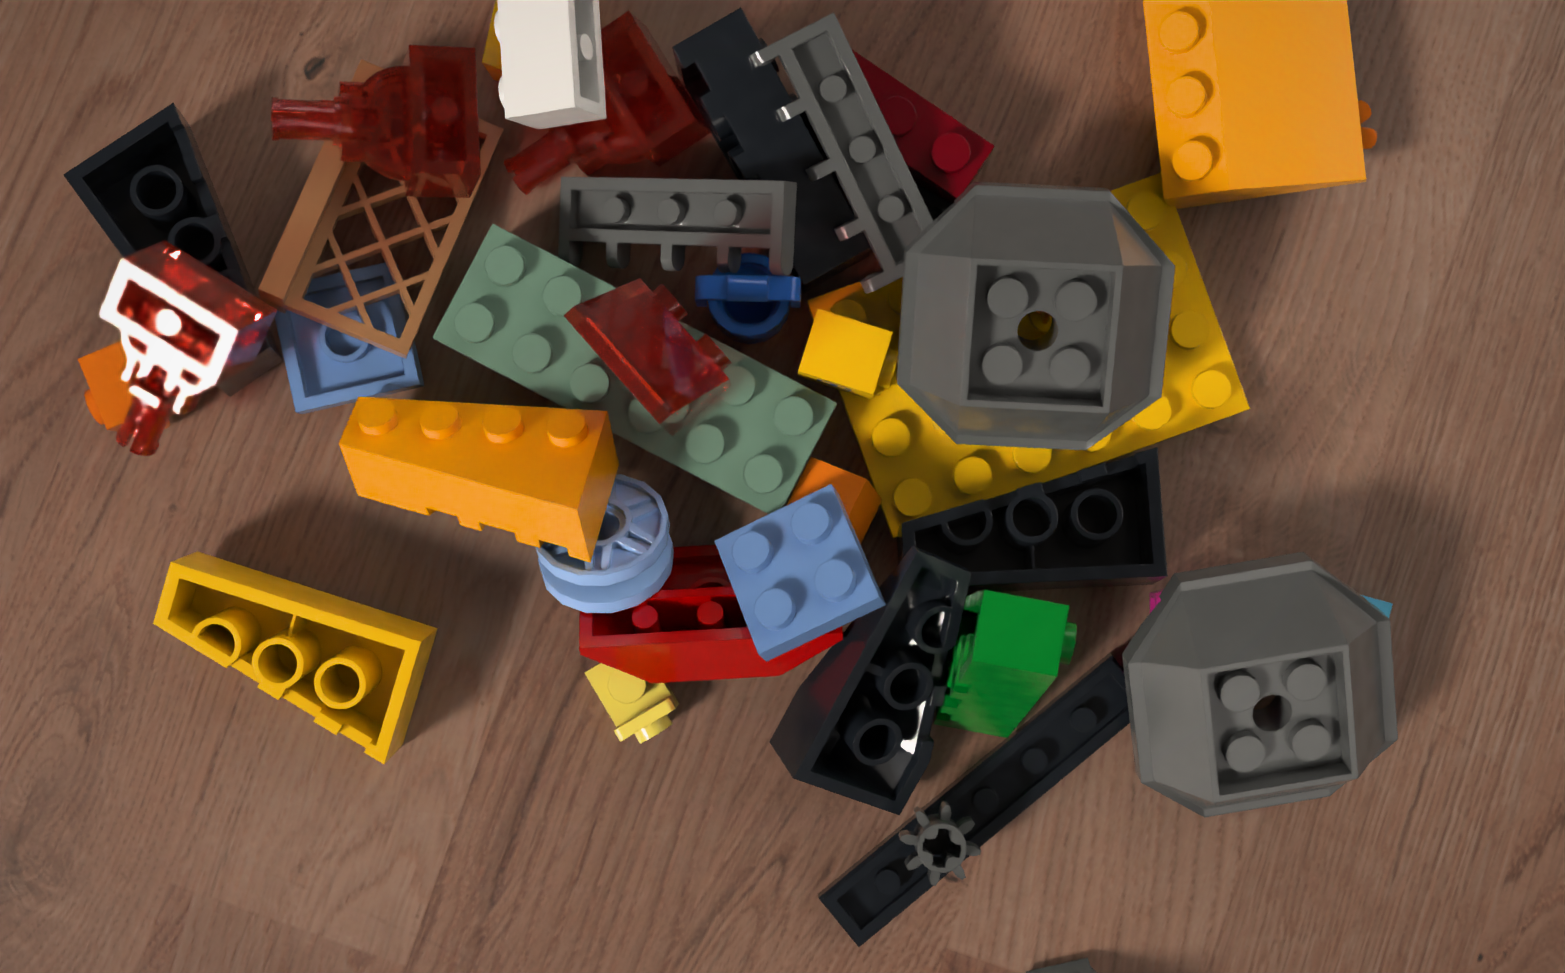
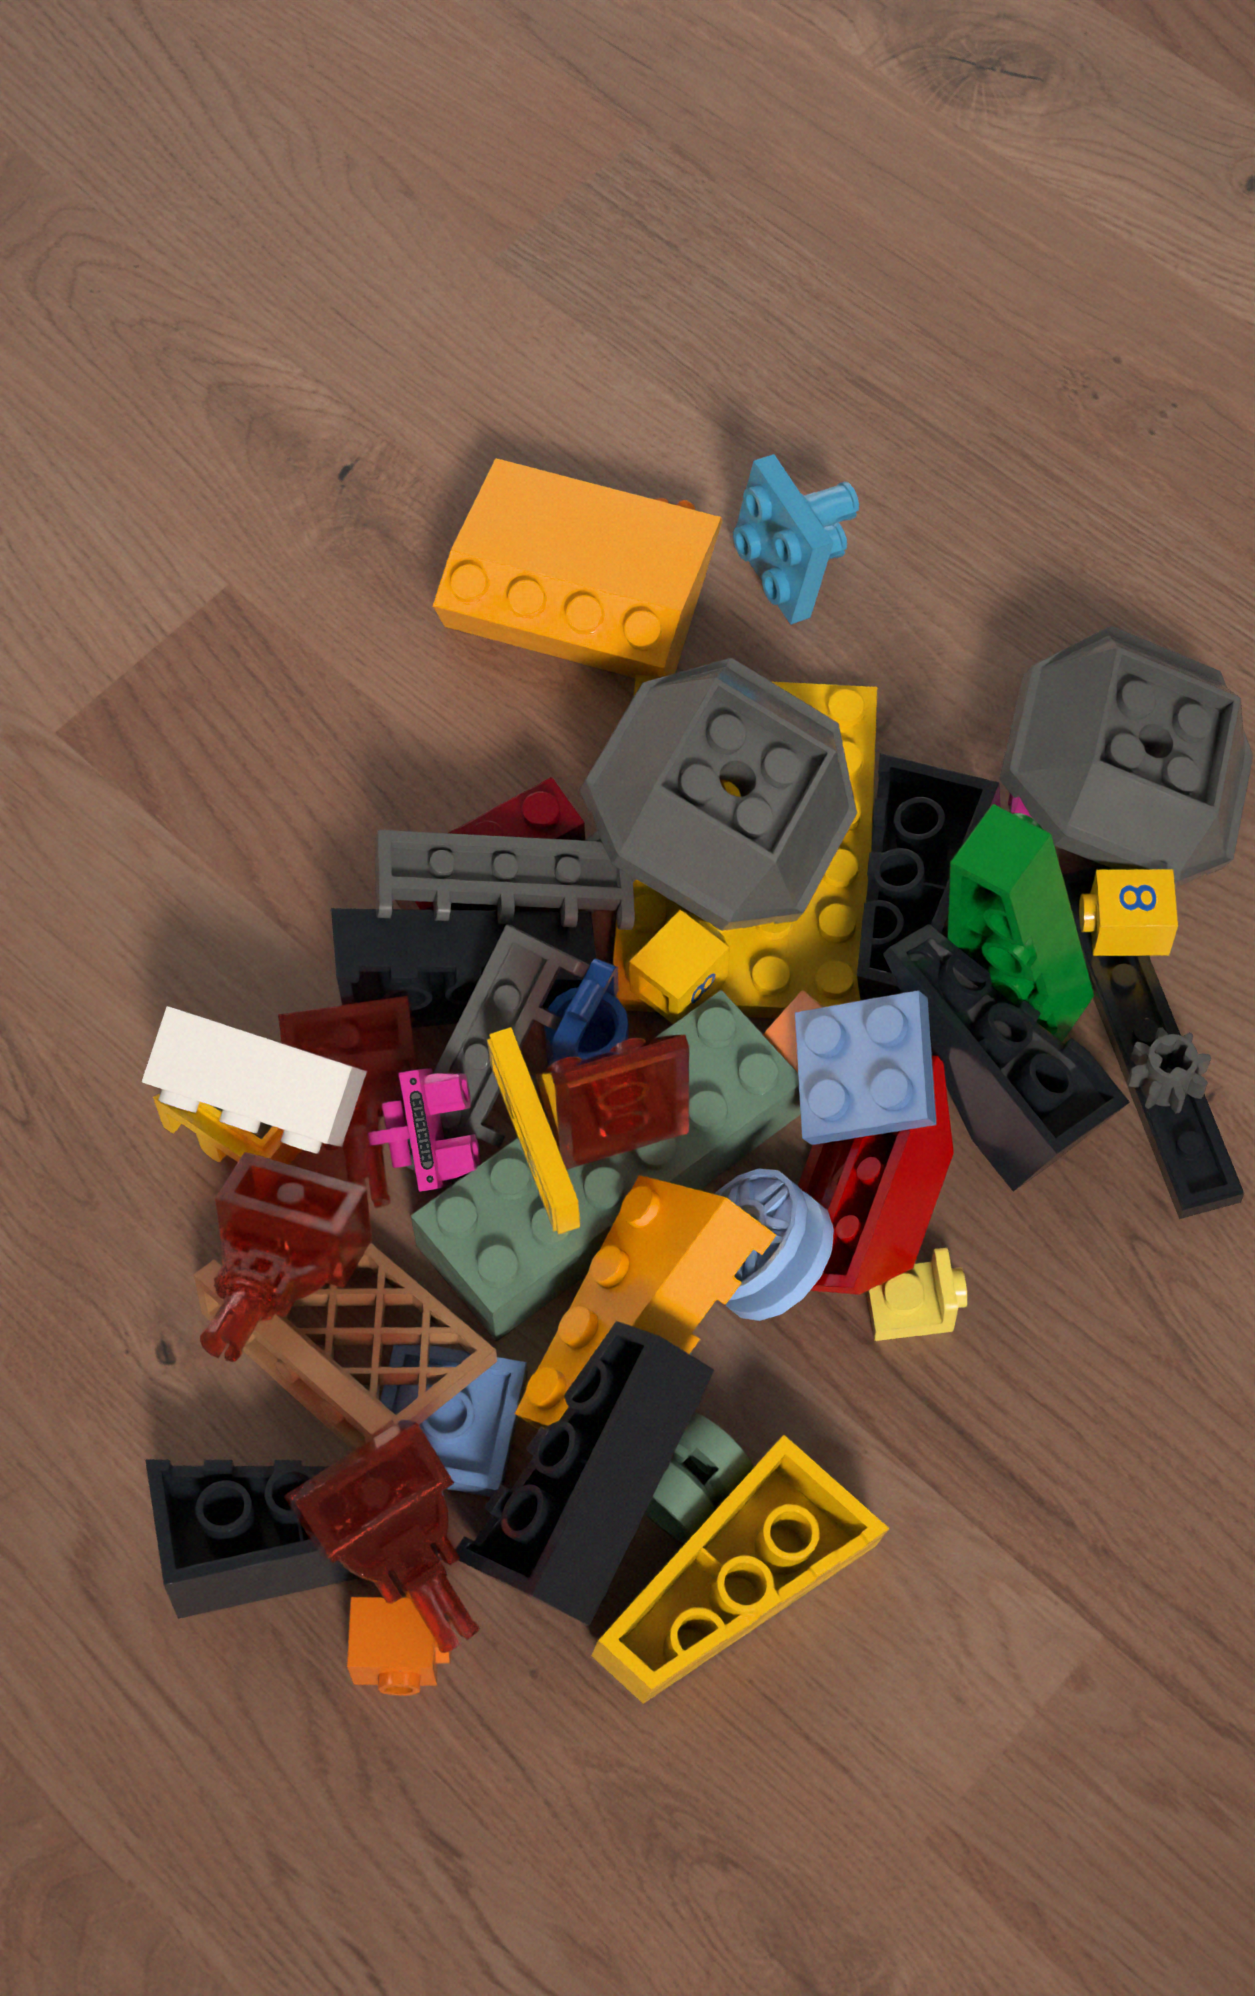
camera: 70 degrees left, 25 degrees down
none -> dark pink hips [368,1068,482,1192]
none -> black wedge [450,1321,714,1626]
none -> yellow tile [487,1027,580,1235]
none -> sand green wheel [644,1412,754,1544]
none -> dark azure plate [733,454,859,625]
none -> yellow brick [1079,869,1178,956]

